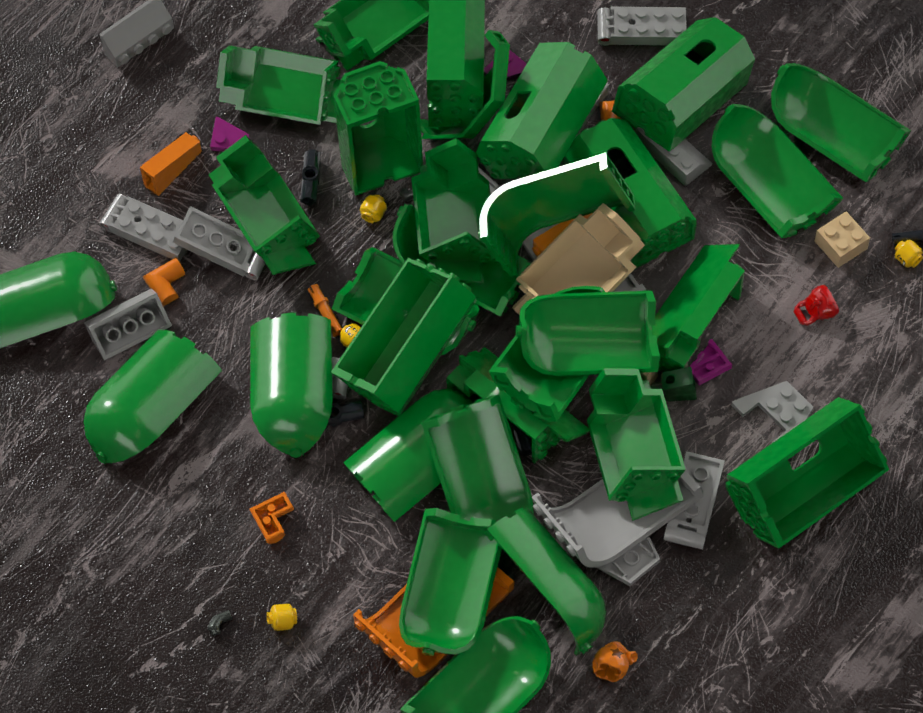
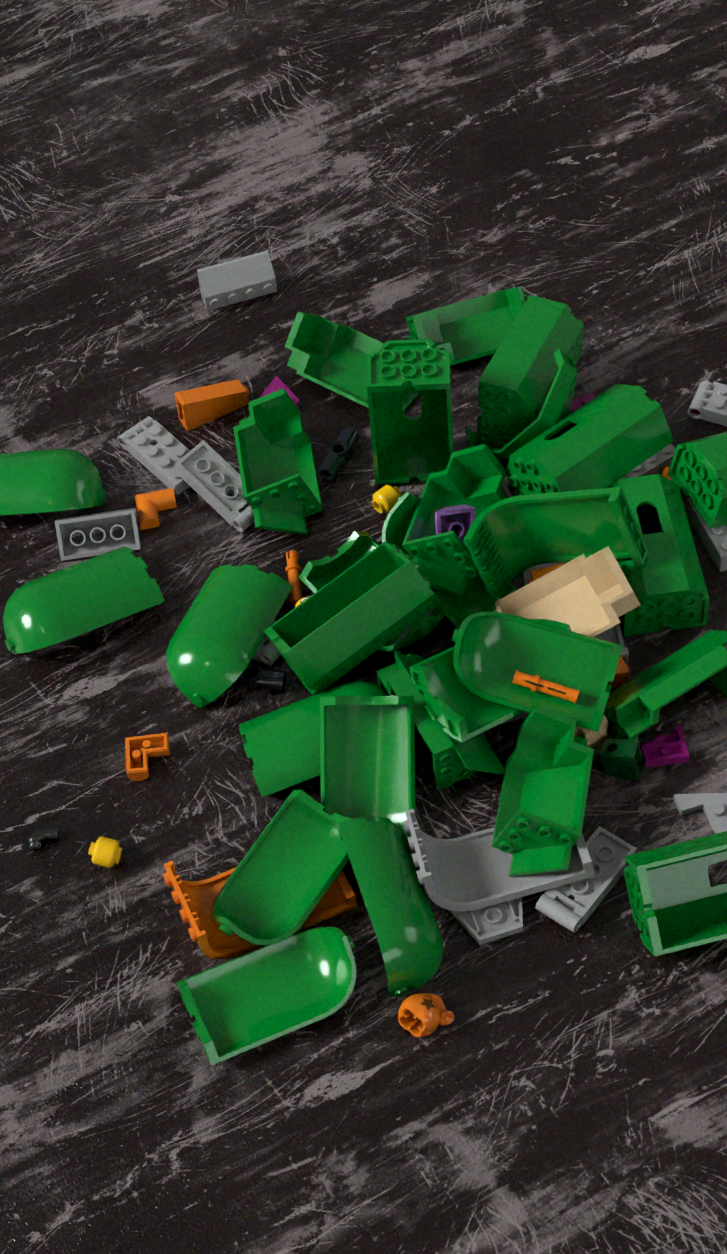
camera: 25 degrees right, 10 degrees down
none -> medium lavender slope [435,504,475,545]
none -> orange pin [512,670,580,703]

